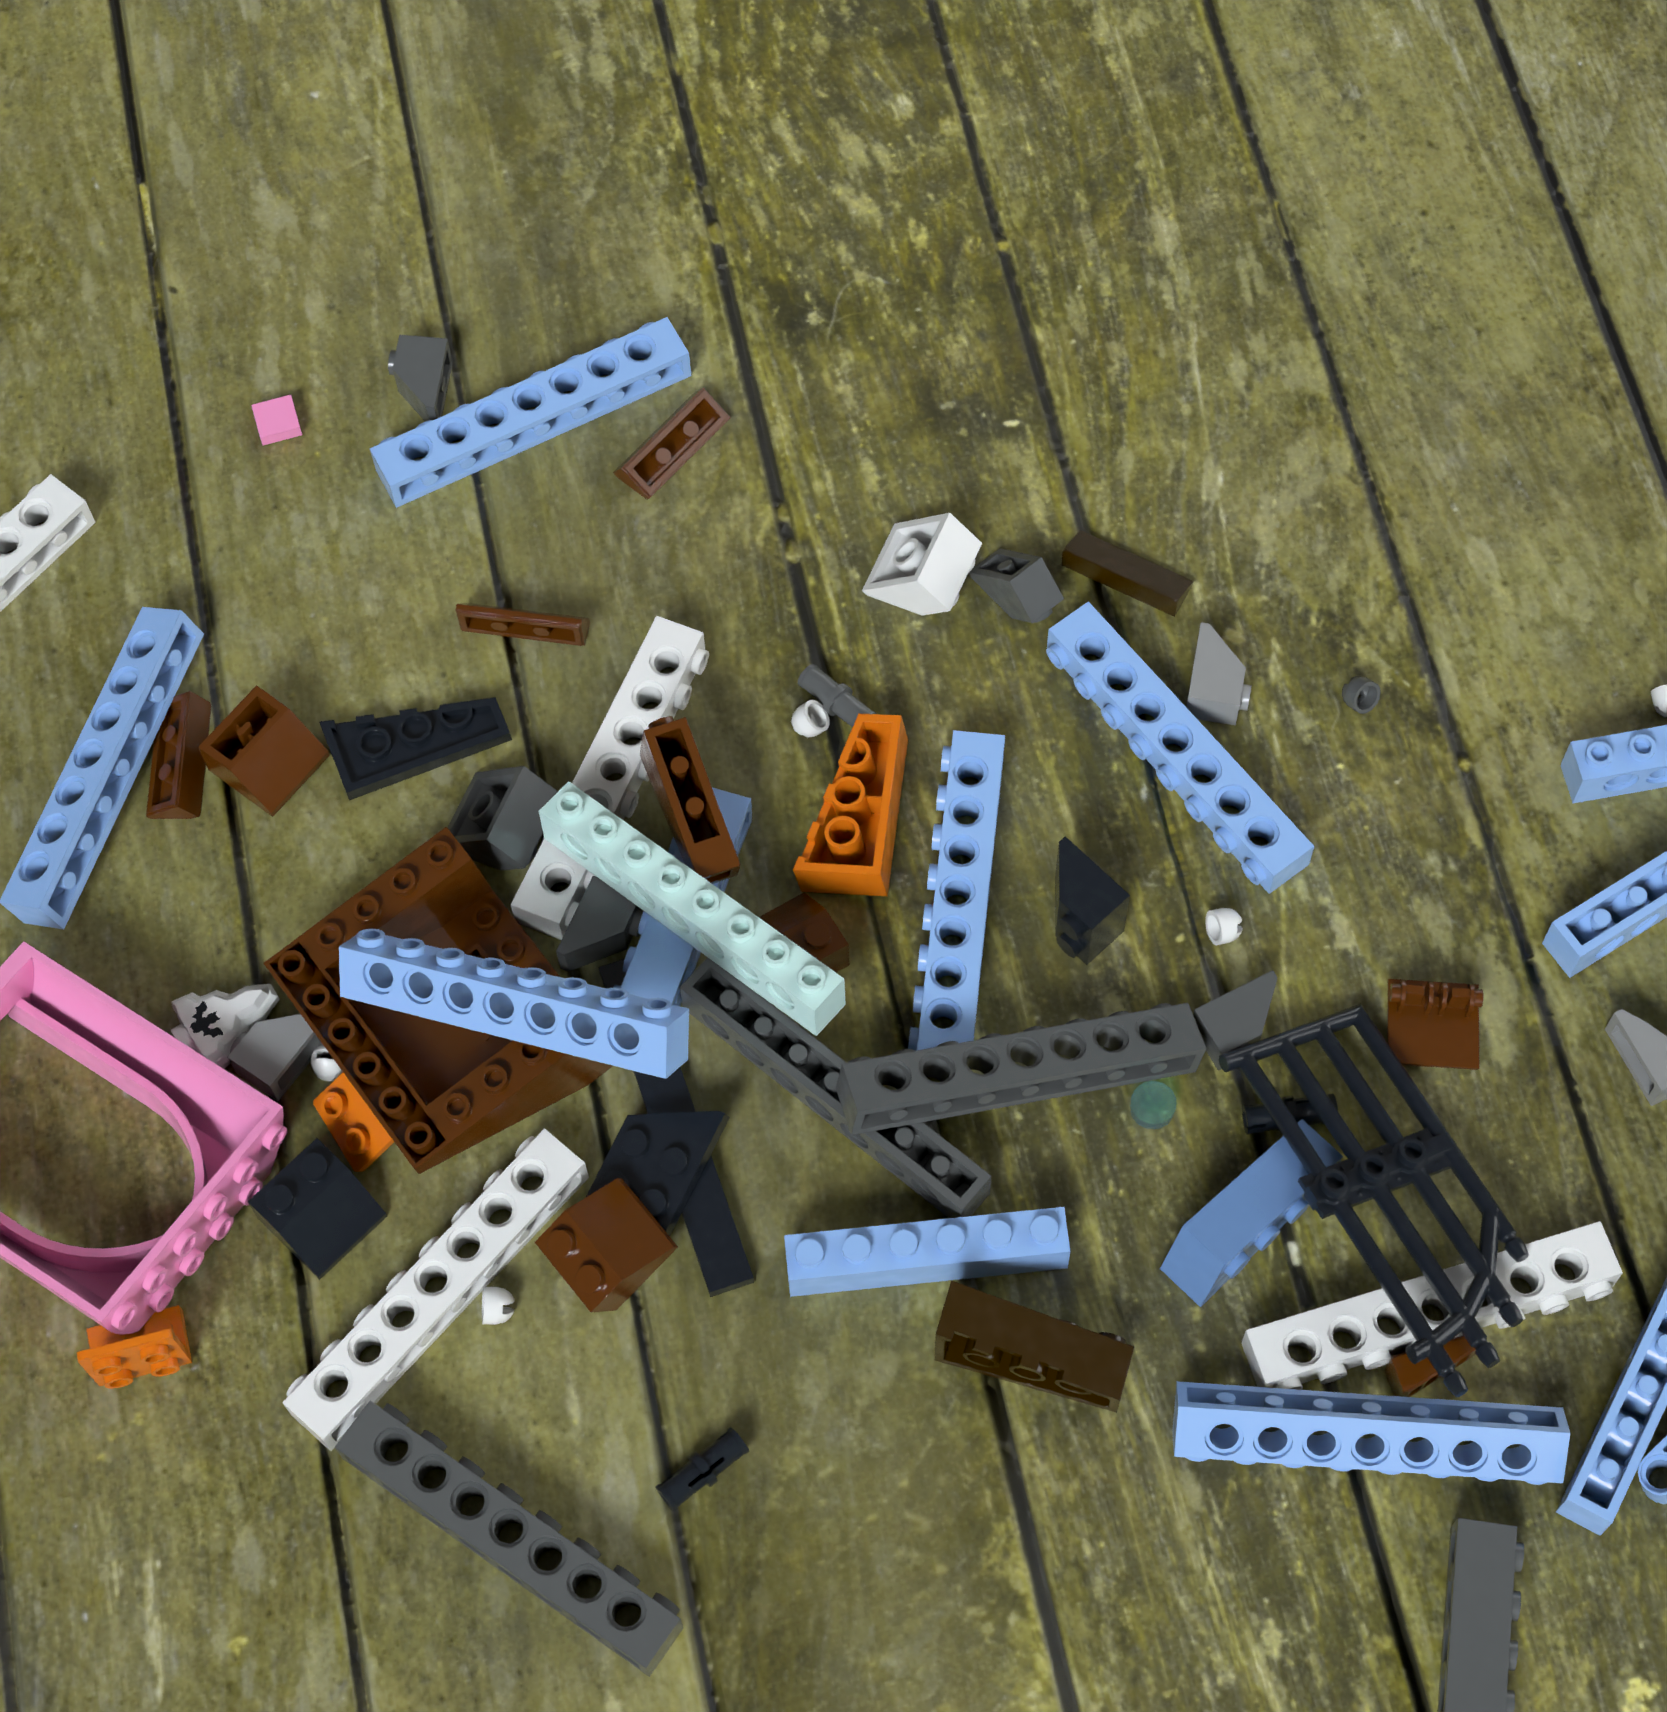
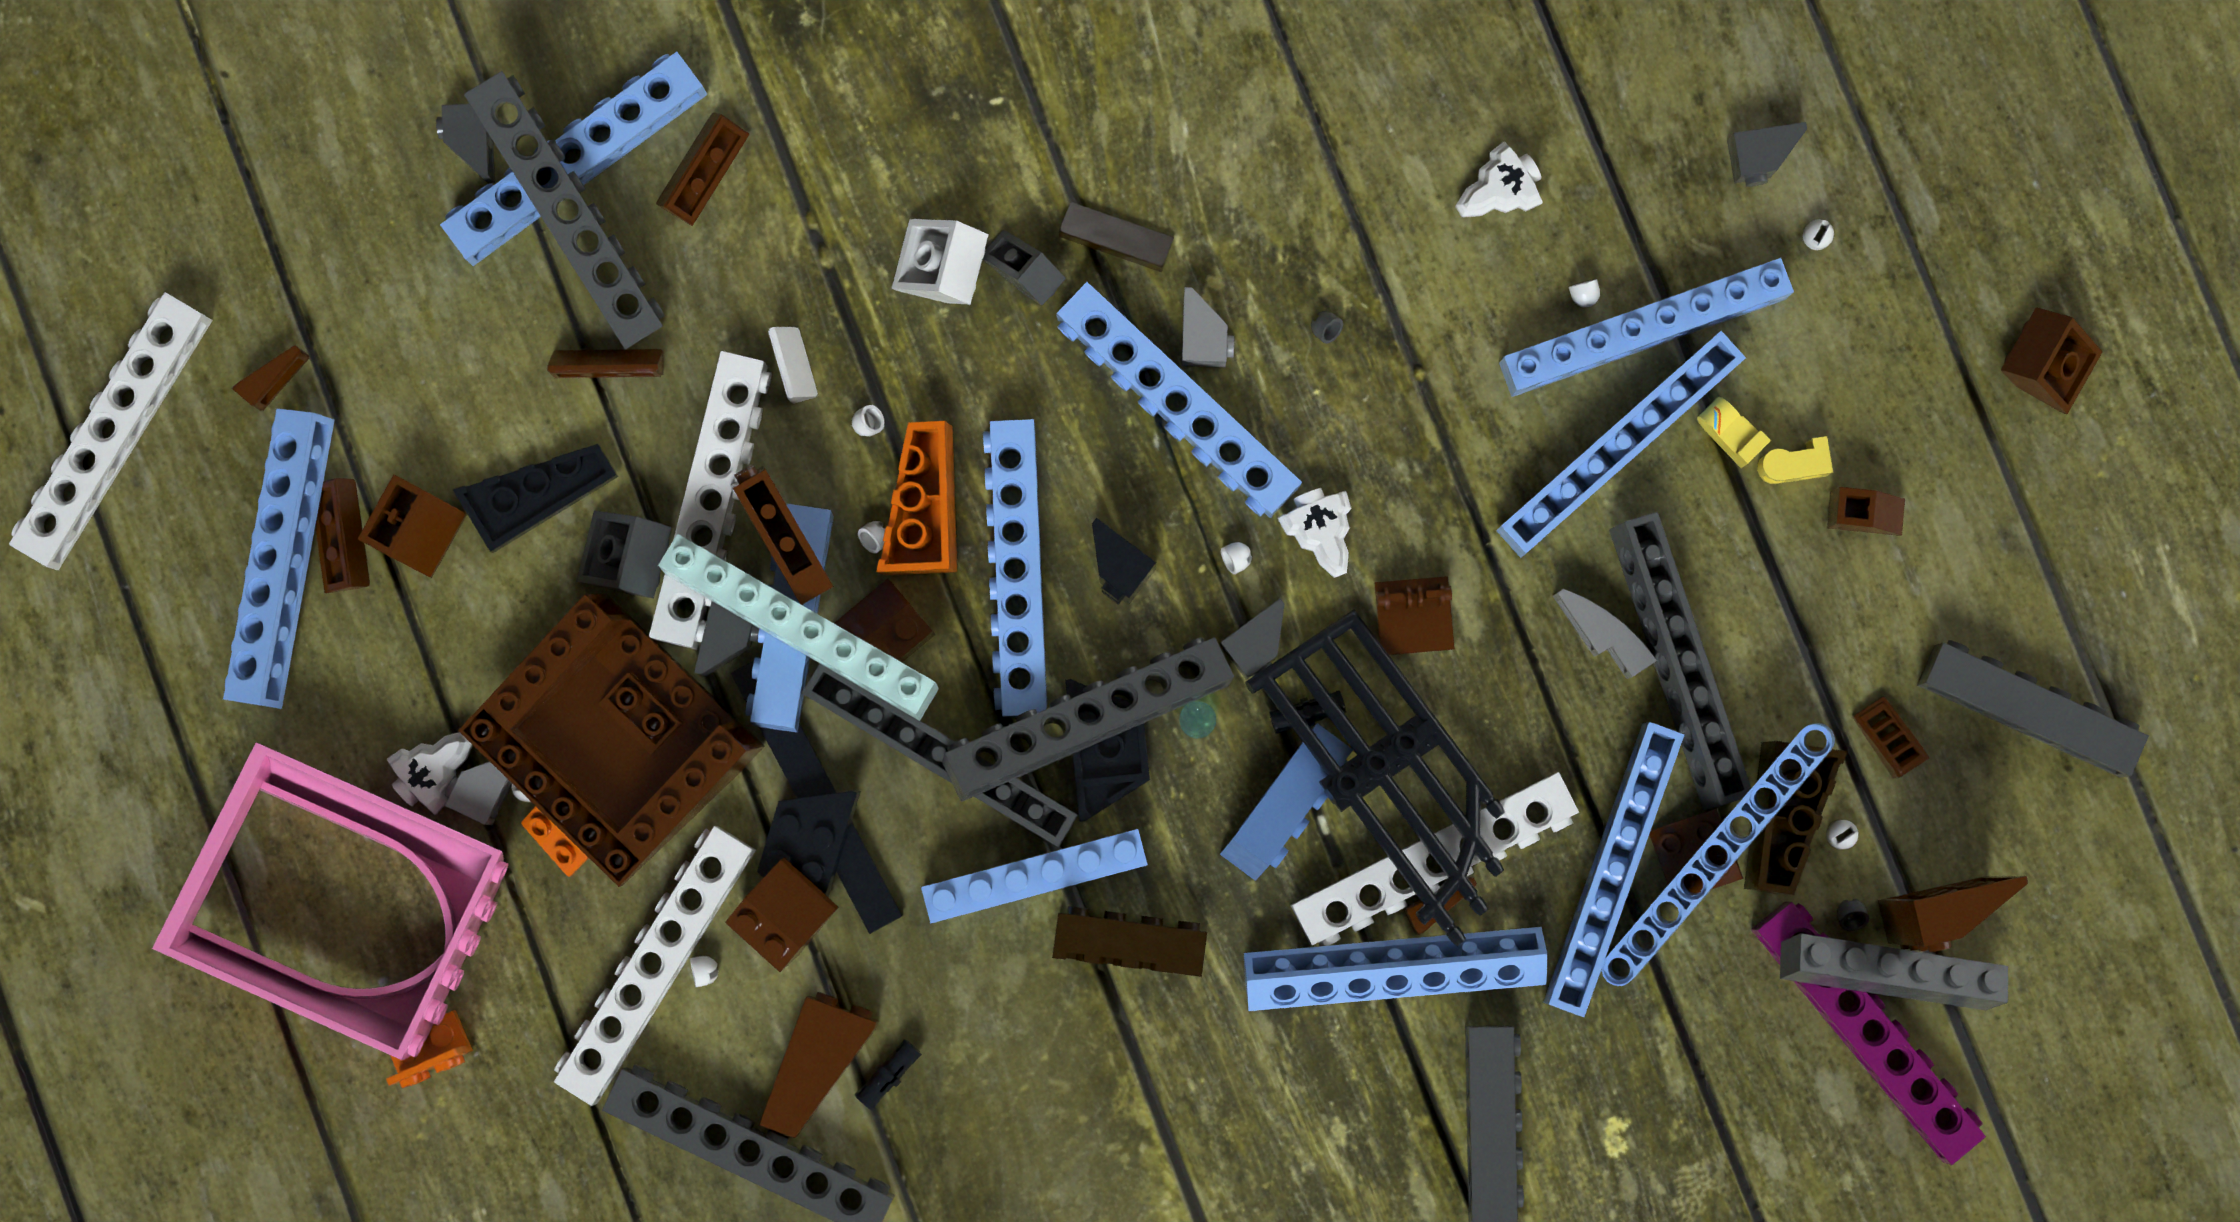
camera: 10 degrees left, 20 degrees up
black slope [248,1138,387,1280] -> none
bright pink tile [251,395,302,446] -> none
light blue brick [339,929,689,1079] -> none
dark grey pin [797,664,877,728] -> none
none -> reddish brown slope [232,345,309,411]
none -> dark grey brick [464,71,665,349]
none -> reddish brown slope [759,992,879,1138]
none -> white slope [768,327,818,404]
none -> white hinge [858,521,885,553]
none -> black wing [1065,679,1150,822]
none -> white rock [1278,488,1351,578]
none -> white rock [1455,141,1543,217]

